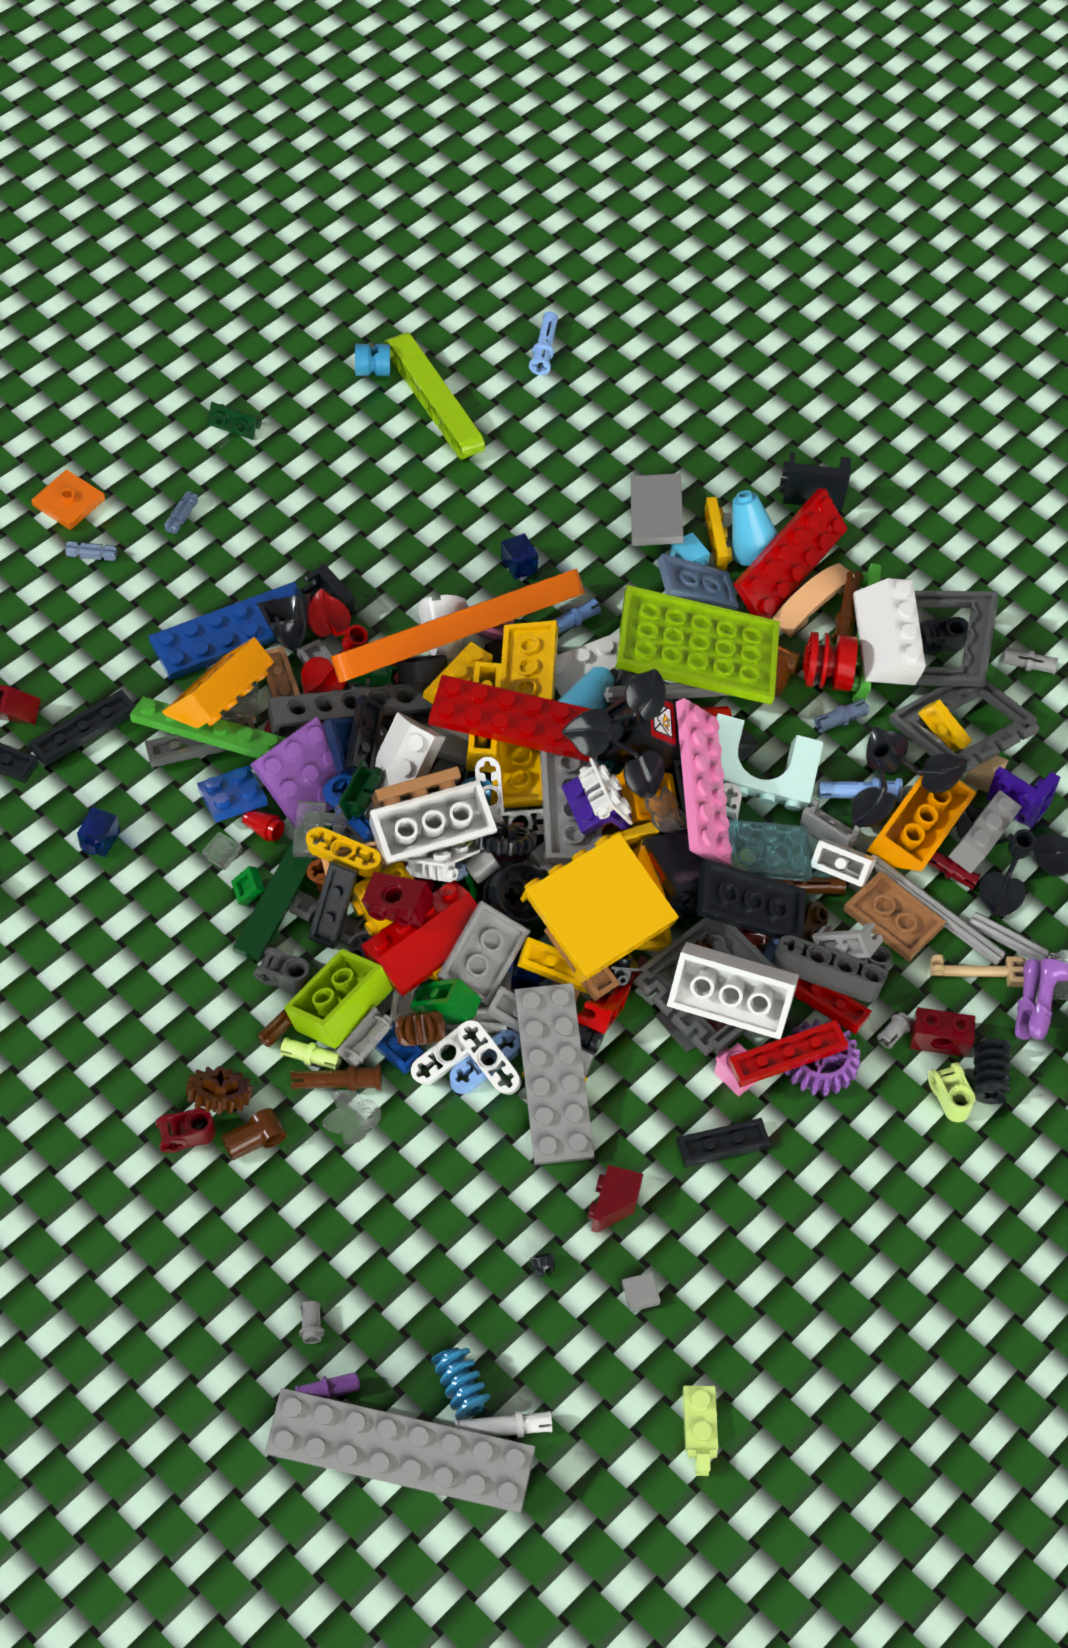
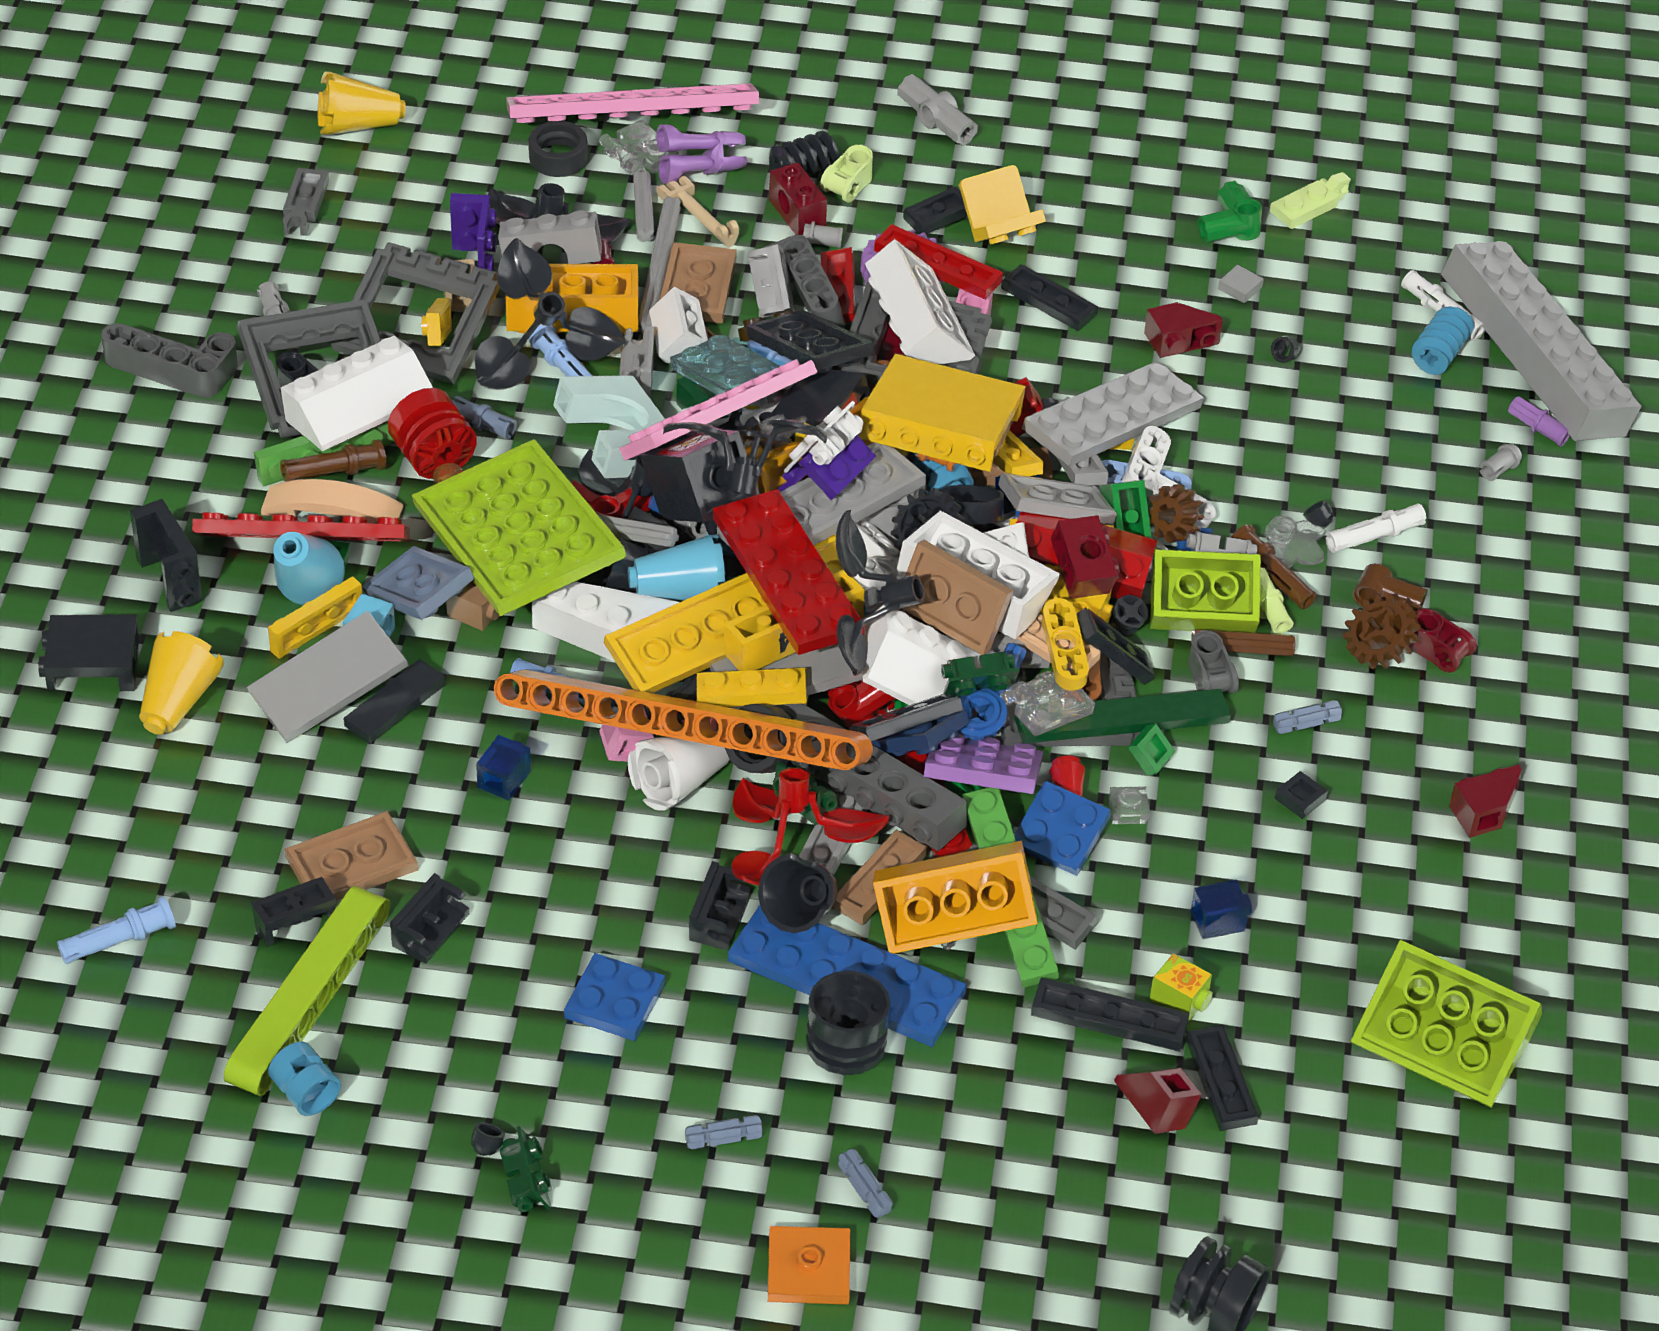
camera: 125 degrees left, 10 degrees down
none -> black panel [38,614,140,691]
none -> dark grey beam [101,323,238,398]
none -> yellow cone [139,631,224,735]
none -> black hinge [251,876,337,947]
none -> medium nougat tile [285,811,418,901]
none -> black tile [343,659,446,744]
none -> black hinge [390,873,470,964]
none -> black hinge [471,1122,505,1156]
none -> blue plate [564,953,665,1041]
none -> black wheel [806,971,891,1076]
none -> black plant [836,510,924,676]
none -> light grey piece [897,74,978,146]
none -> black hinge [903,186,967,234]
none -> yellow bracket [959,165,1046,245]
none -> lime brick [1149,953,1213,1022]
none -> green piece [1197,180,1262,243]
none -> sand blue axle [1273,700,1342,734]
none -> black plate [1275,771,1328,819]
none -> black hinge [1303,500,1333,529]
none -> white pin [1325,503,1426,553]
none -> dark red slope [1449,764,1522,838]

